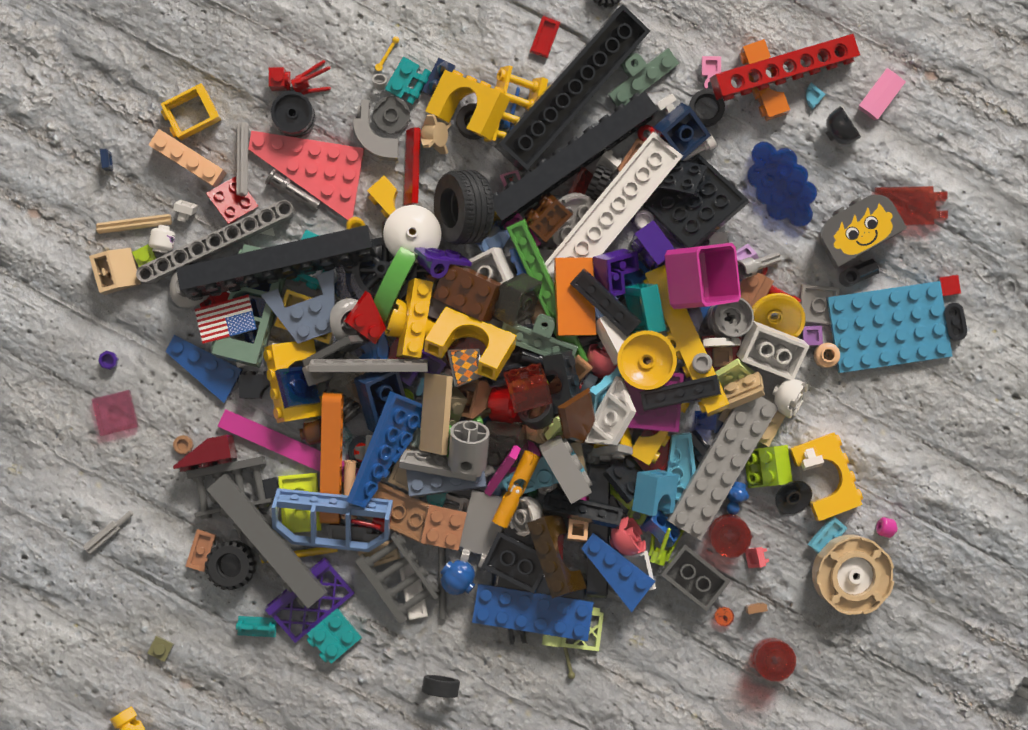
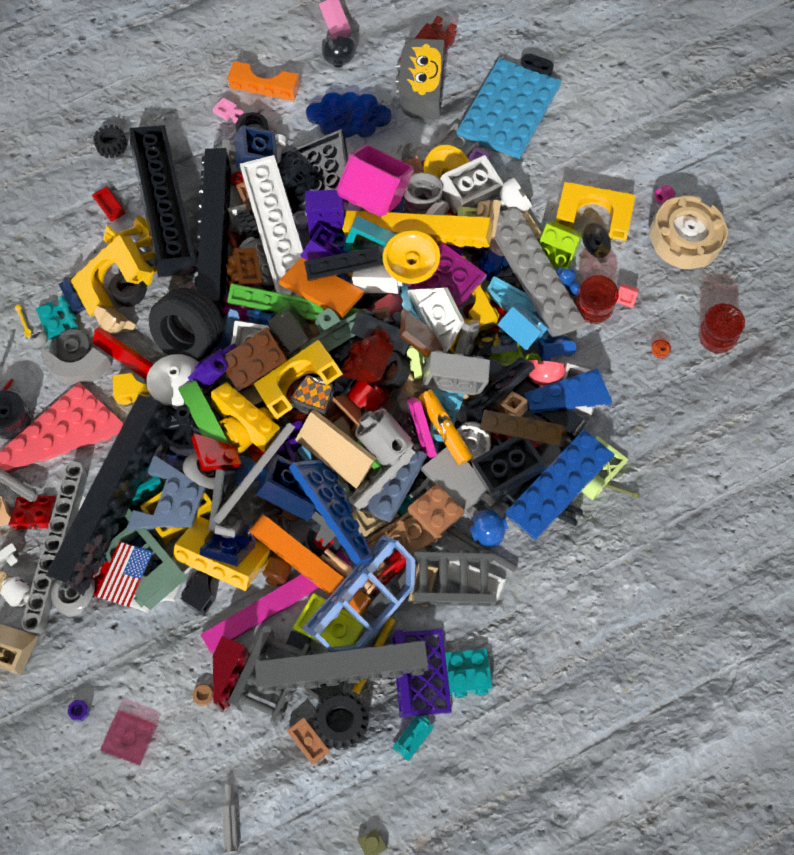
camera: 55 degrees left, 20 degrees down
lime plate [132,244,157,267] -> none
blue wing [165,335,243,404] -> none
dark grey pin [265,169,321,212] -> none
black tyre [422,675,460,698] -> none
sand green plate [608,48,679,107] -> none
black tile [640,375,722,412] -> none
lime plant [648,528,684,566] -> none
dark grey brick [659,544,731,612] -> none
light grey tile [692,353,712,374] -> none
red brick [709,34,860,101] -> none
medium nougat tile [745,602,768,614] -> none
white tile [801,448,824,471] -> none
medium azure tile [806,82,825,110] -> none
medium azure plate [807,516,847,554] -> none
light nougat head [813,343,840,368] -> none
black piece [839,258,879,287] -> none
red tile [938,275,961,297] -> none

